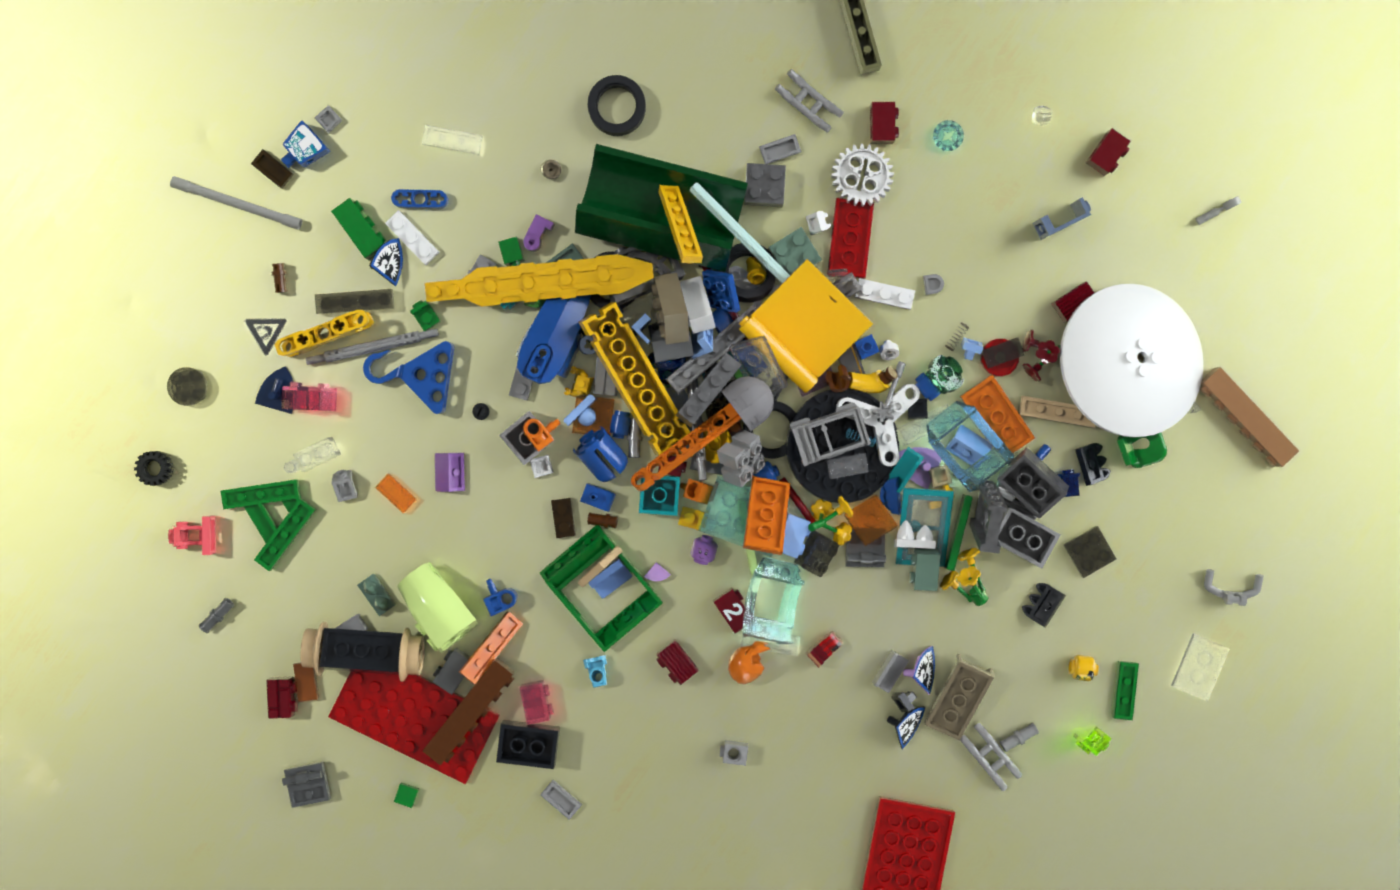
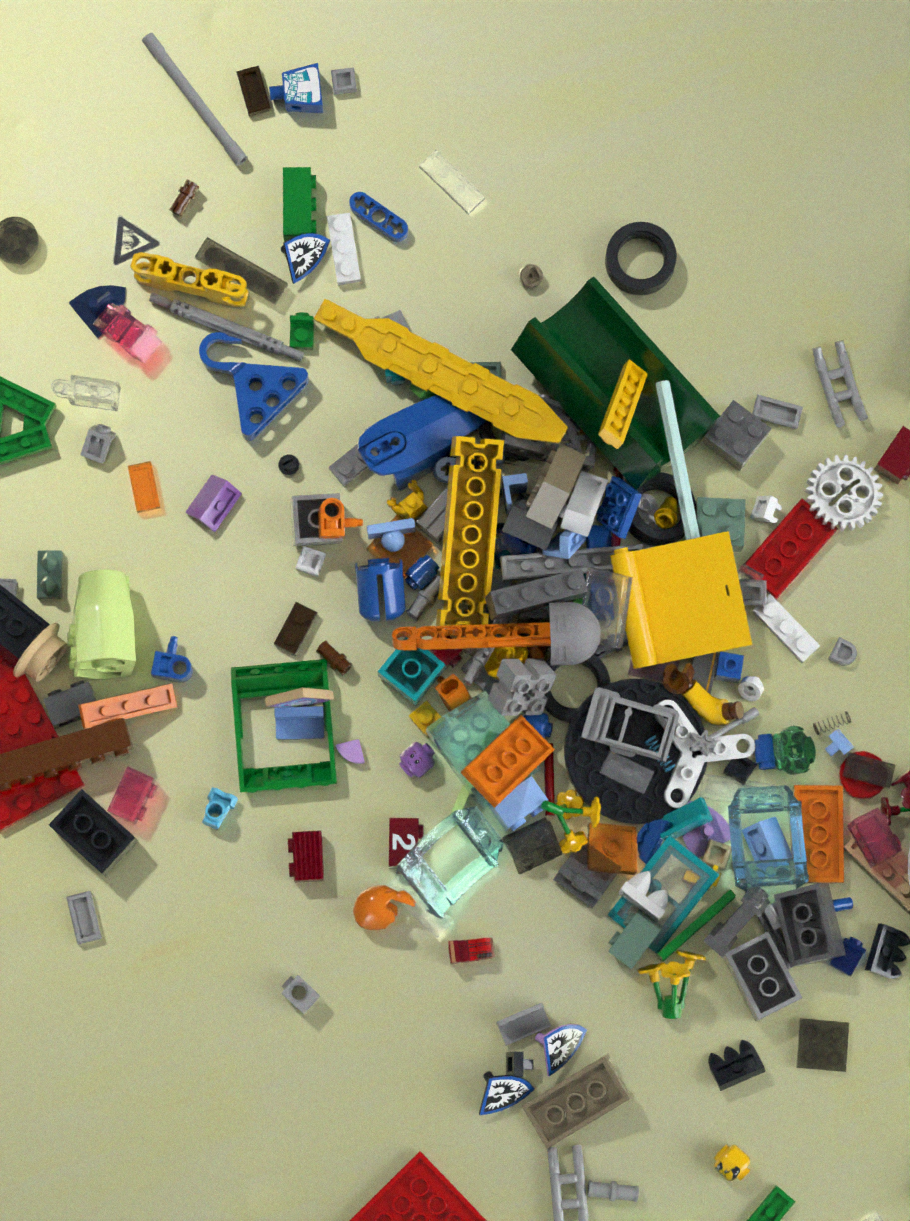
camera: 30 degrees right, 10 degrees down
green brick [498,237,525,266] -> none
medium lavender leg [523,214,555,252] -> none
blue piece [580,483,616,512] -> none
none -> clear pink brick [847,808,902,868]

